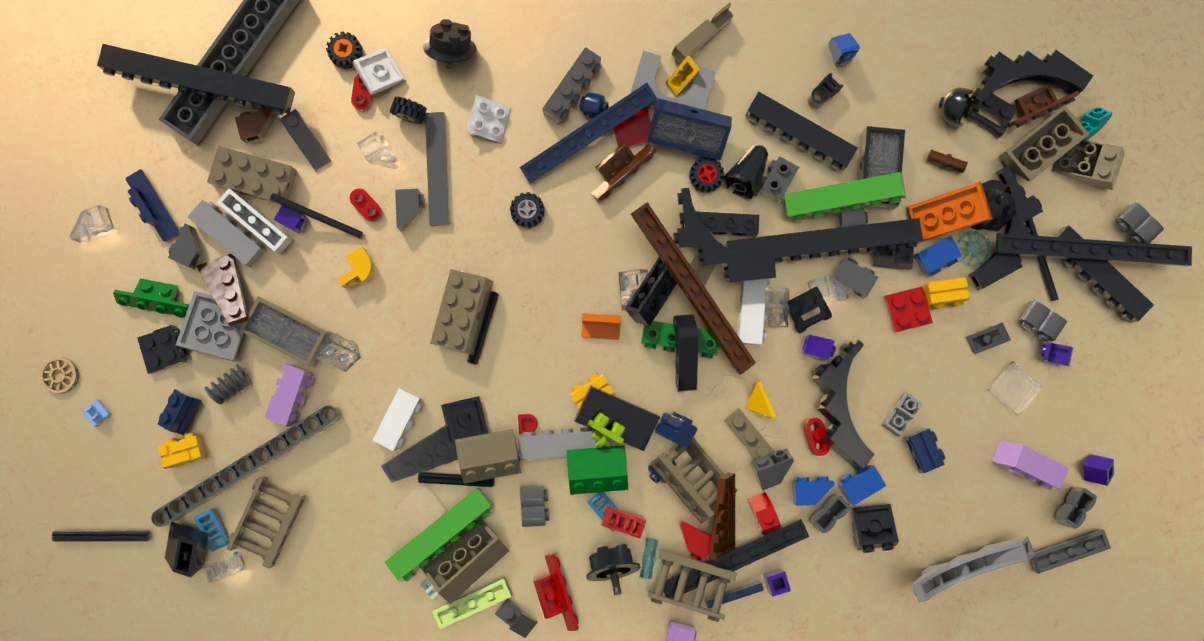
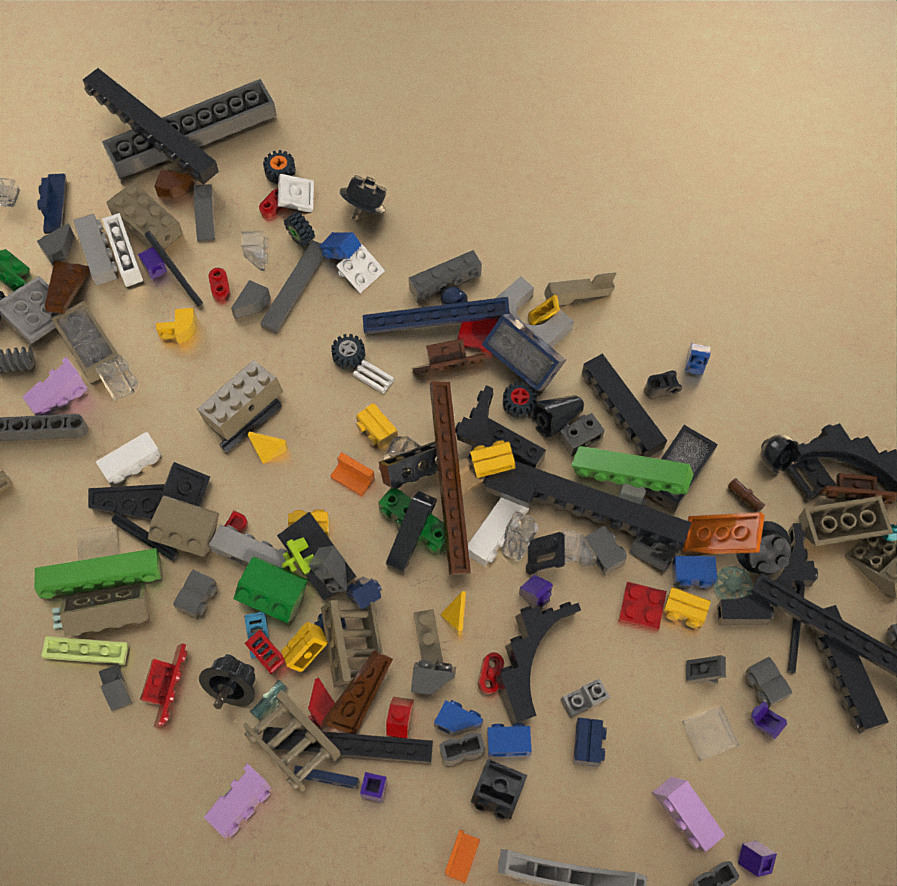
camera: 30 degrees right, 20 degrees down
none -> yellow slope [248,432,288,464]
none -> yellow brick [281,622,328,672]
none -> dark grey slope [309,546,348,593]
none -> blue brick [319,232,361,260]
none -> white tile [353,359,394,394]
none -> yellow brick [356,403,398,449]
none -> orange panel [445,830,480,883]
none -> yellow brick [470,440,515,478]

